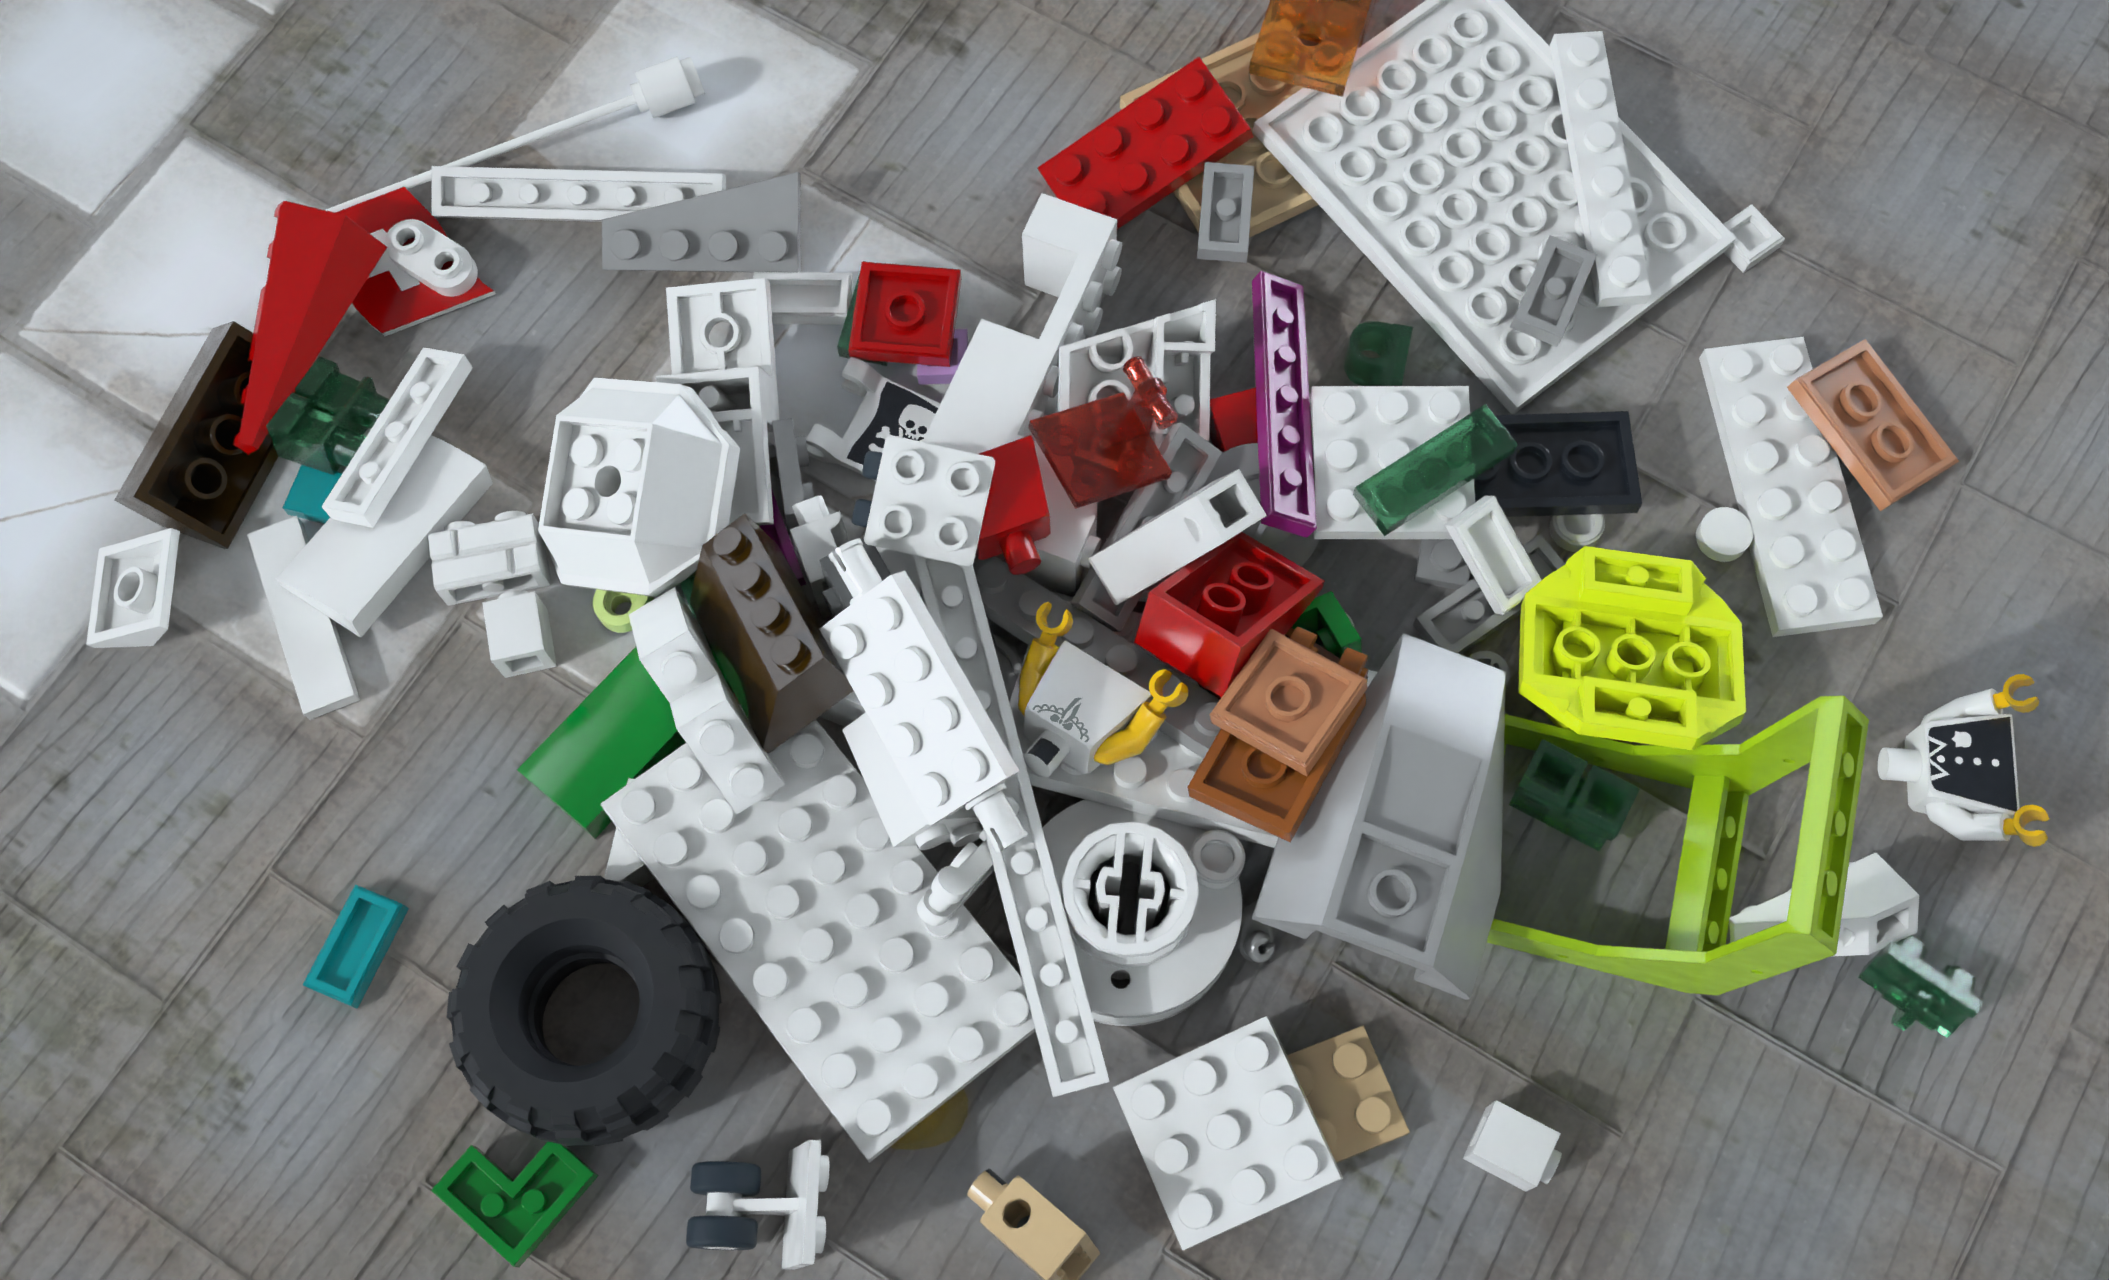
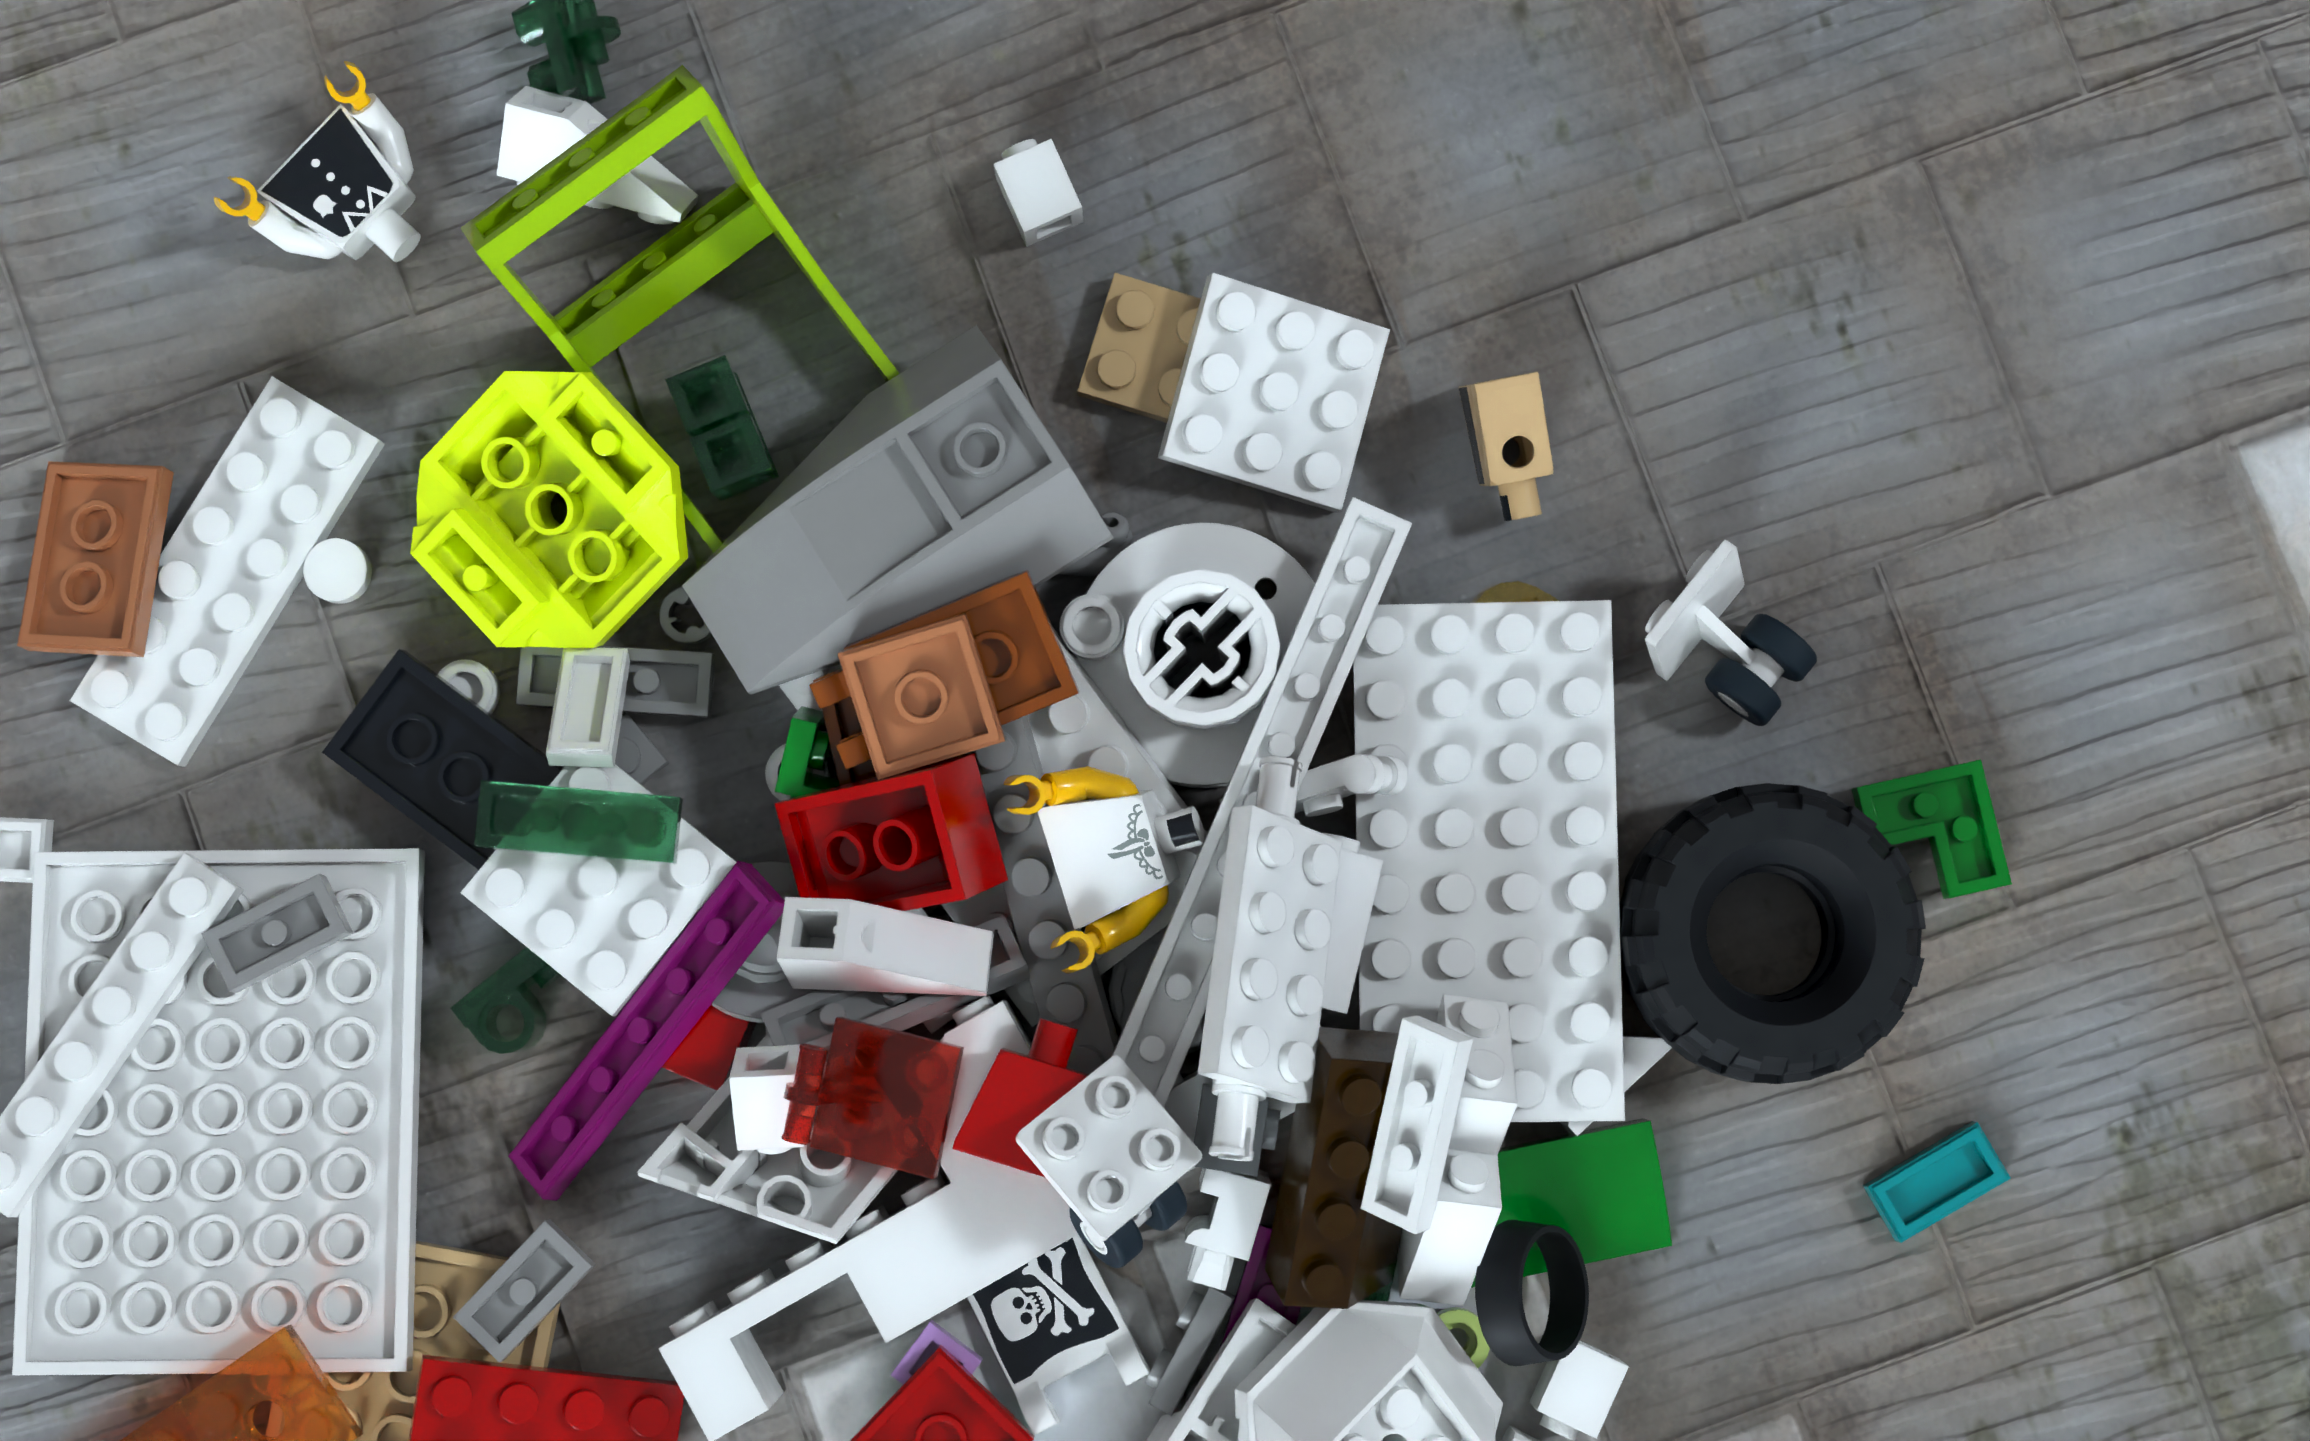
camera: 145 degrees left, 15 degrees up
none -> white brick [729,1044,810,1154]
none -> white plate [1360,1015,1473,1234]
none -> black tyre [1475,1220,1589,1366]

